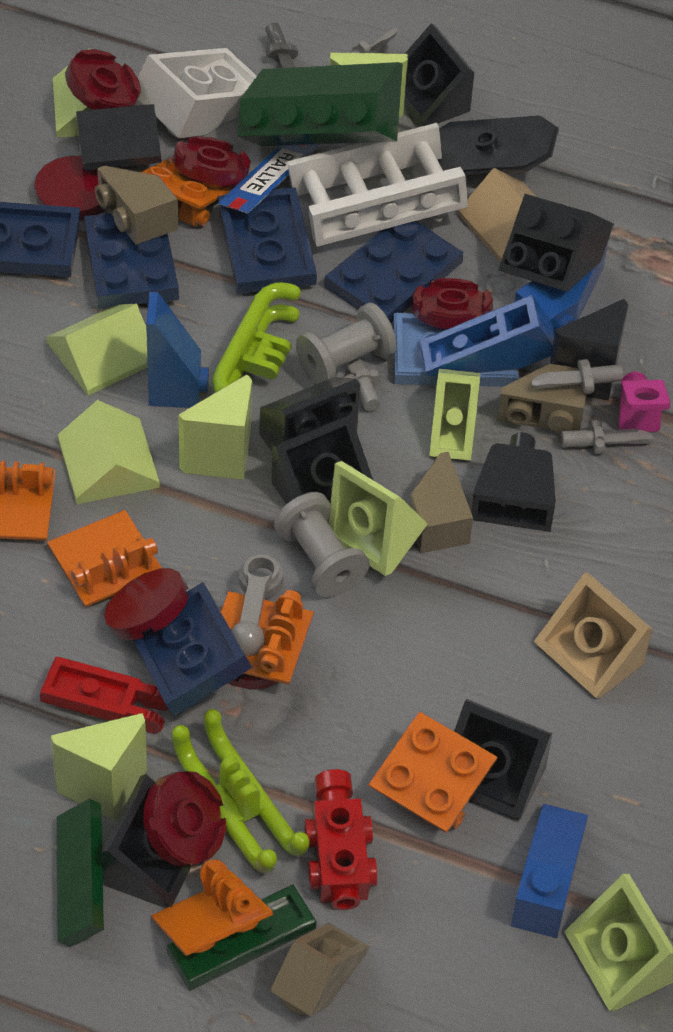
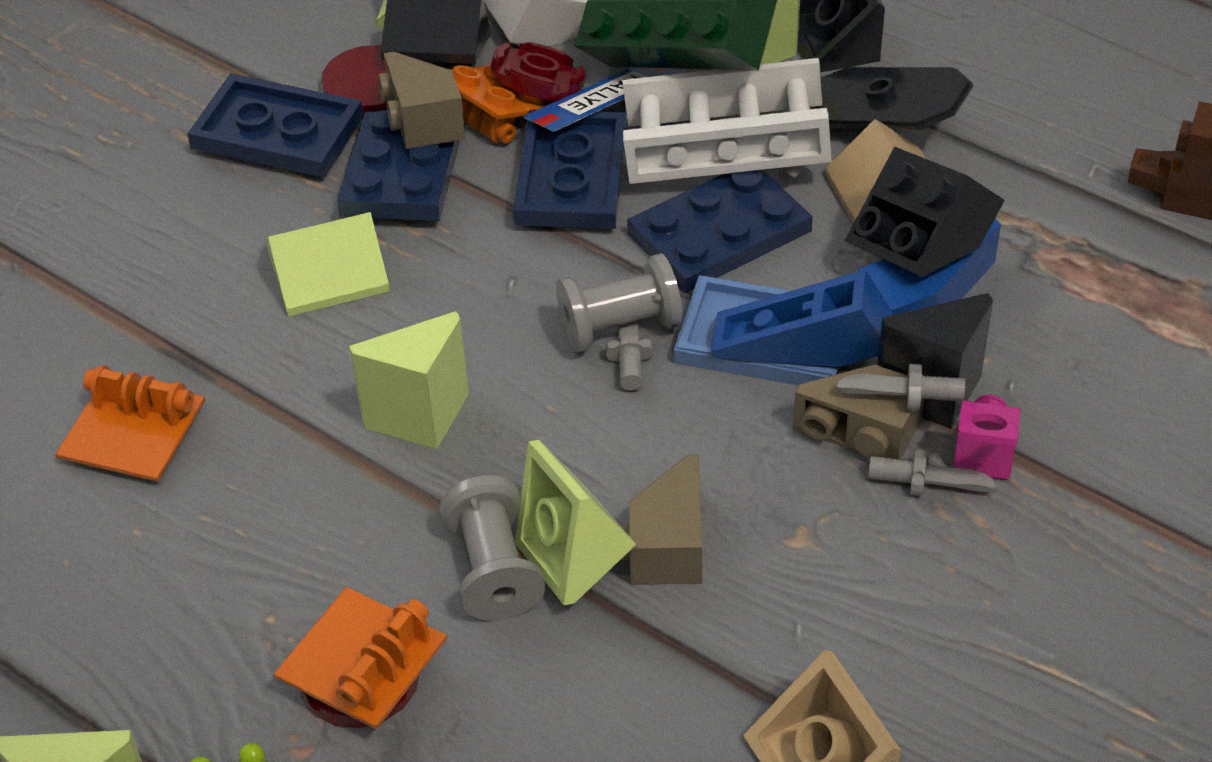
camera: 20 degrees right, 5 degrees down
red hinge [39,656,169,734] -> none
orange hinge [47,510,162,607] -> none
yellowish green slope [58,400,160,505] -> none
dark red tile [104,568,189,640] -> none
dark blue plate [133,582,253,716] -> none
blue slope [146,292,209,408] -> none
lime piece [212,282,301,393] -> none
light grey piece [231,554,283,657] -> none
black slope [259,377,360,452] -> none
black slope [272,414,374,504] -> none
dark red tile [412,278,493,329] -> none
yellowish green slope [429,369,480,461] -> none
black torso [471,432,556,532] -> none

